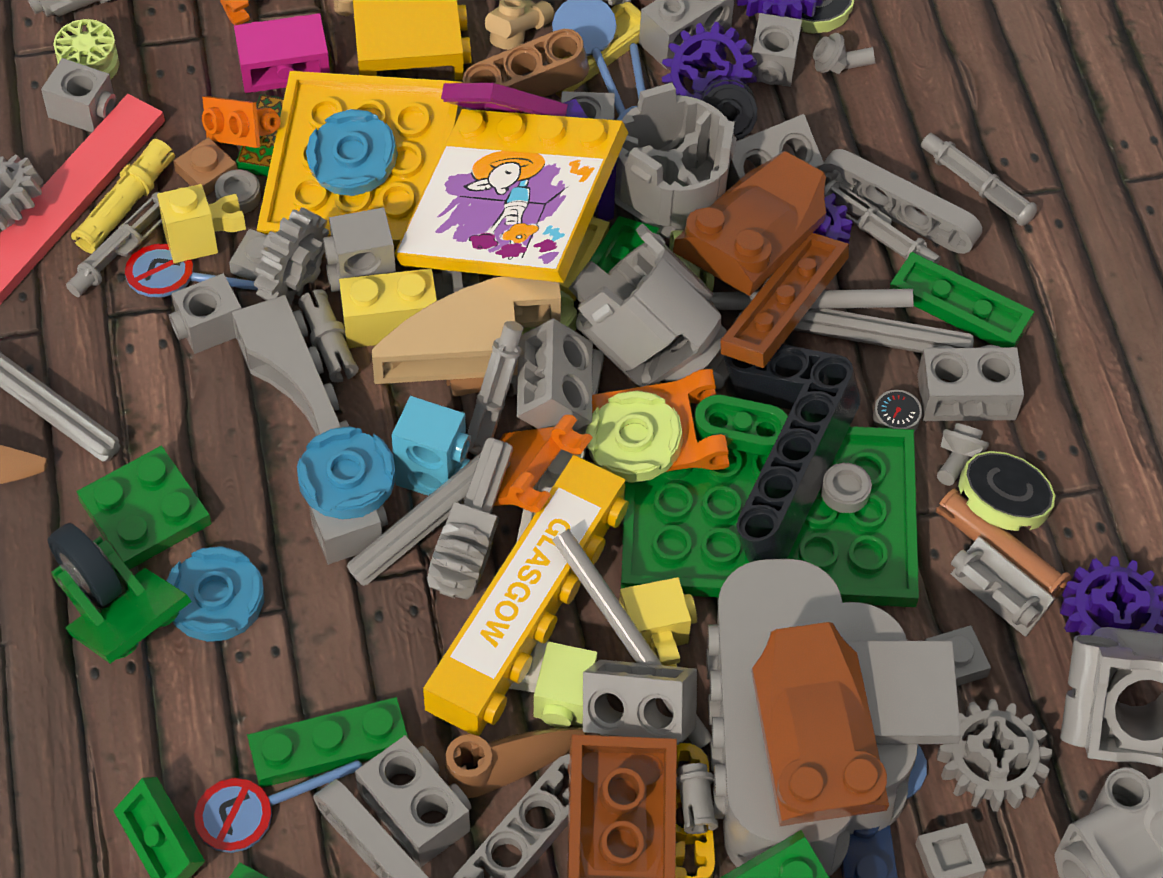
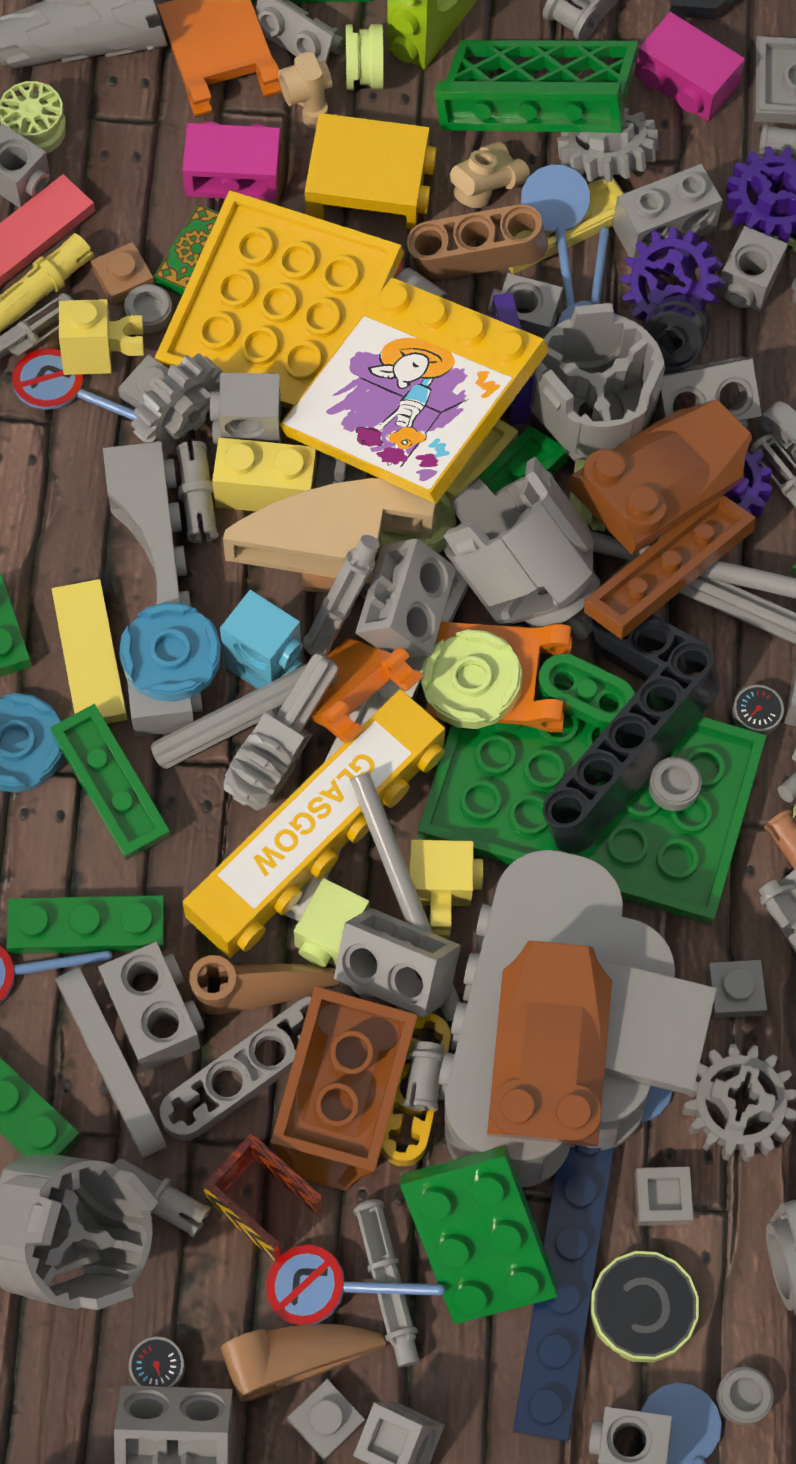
camera: 15 degrees right, 10 degrees up
light grey brick [169,273,242,354] -> none
orange hinge [202,96,281,148] -> none
dark azure tile [306,109,398,196] -> none
magenta tile [441,83,568,117] -> none
none -> green plate [50,703,170,861]
none -> light yellow tile [51,579,127,724]

